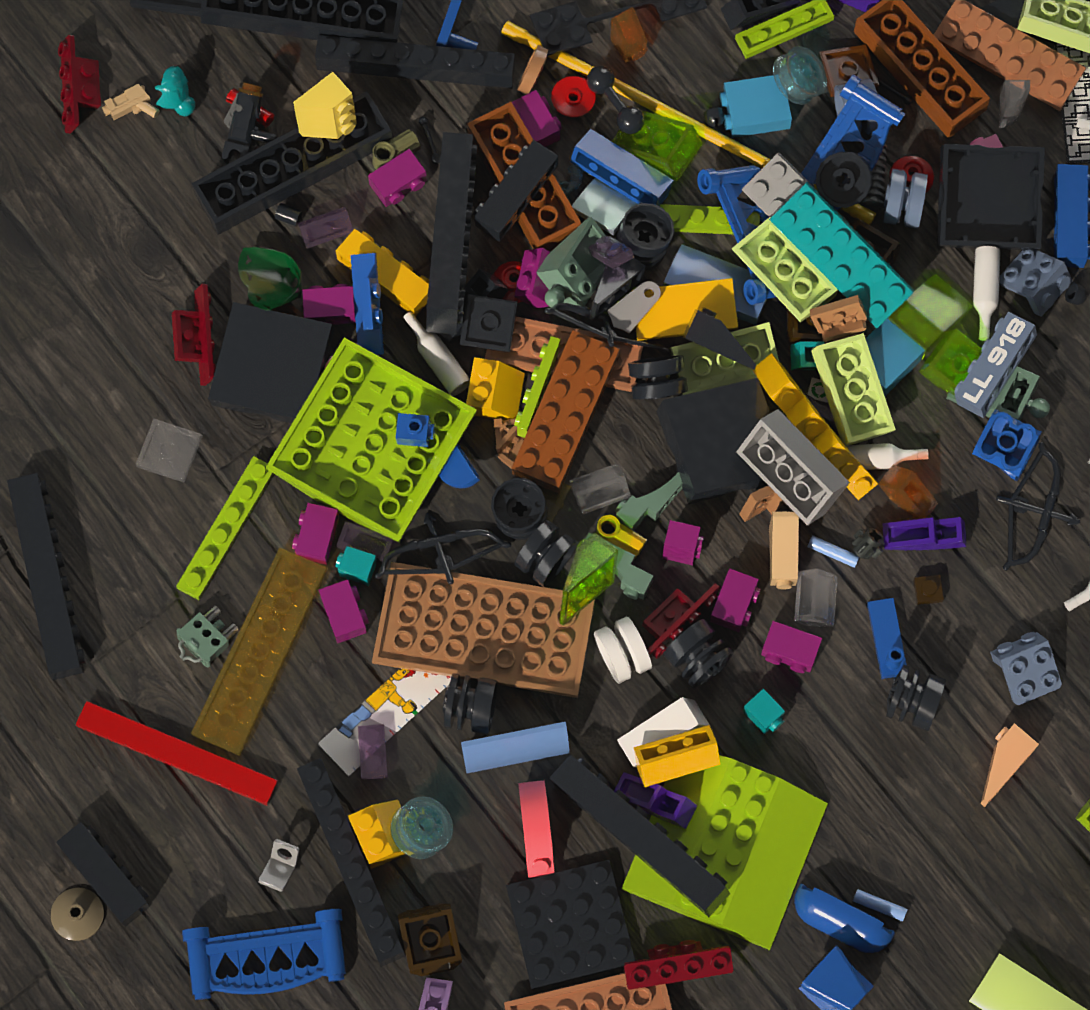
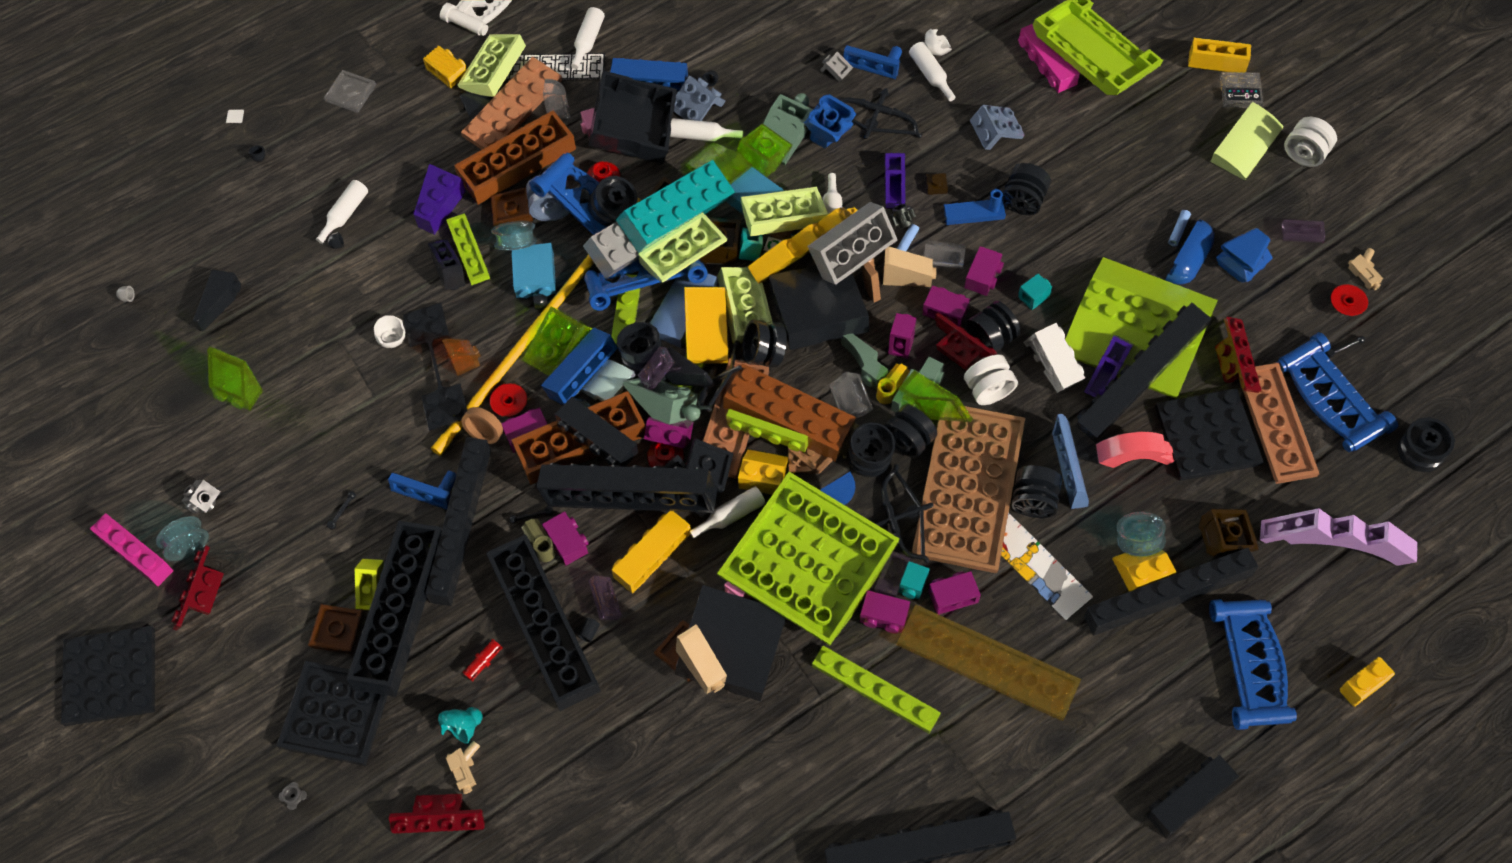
camera: 85 degrees left, 10 degrees down
dark tan dish [51,888,104,941] -> none
red tile [75,701,278,806] -> none
clear tile [136,419,202,483] -> none
dark red bracket [172,283,216,386] -> none
sand green piece [176,606,239,668] -> none
black piece [222,82,277,159] -> none
dark green piece [238,247,302,311] -> none
light grey bracket [259,839,300,892] -> none
light yellow slope [293,72,357,139] -> none
magenta brick [302,284,356,325] -> none
blue bracket [351,253,384,355] -> none
clear purple plate [358,724,388,780] -> none
blue brick [395,413,435,447] -> none
black piece [587,66,645,134] -> none
light grey piece [607,281,661,334] -> none
yellow brick [633,725,721,787] -> none
black slope [683,307,756,370] -> none
medium nougat slope [810,295,867,342] -> none
clear orange slope [878,465,938,519] -> none
sand blue wheel [883,169,928,229] -> none
sand blue brick [954,312,1037,418] -> none
light nougat slope [981,723,1039,807] -> none
none -> tan slope [676,625,727,694]

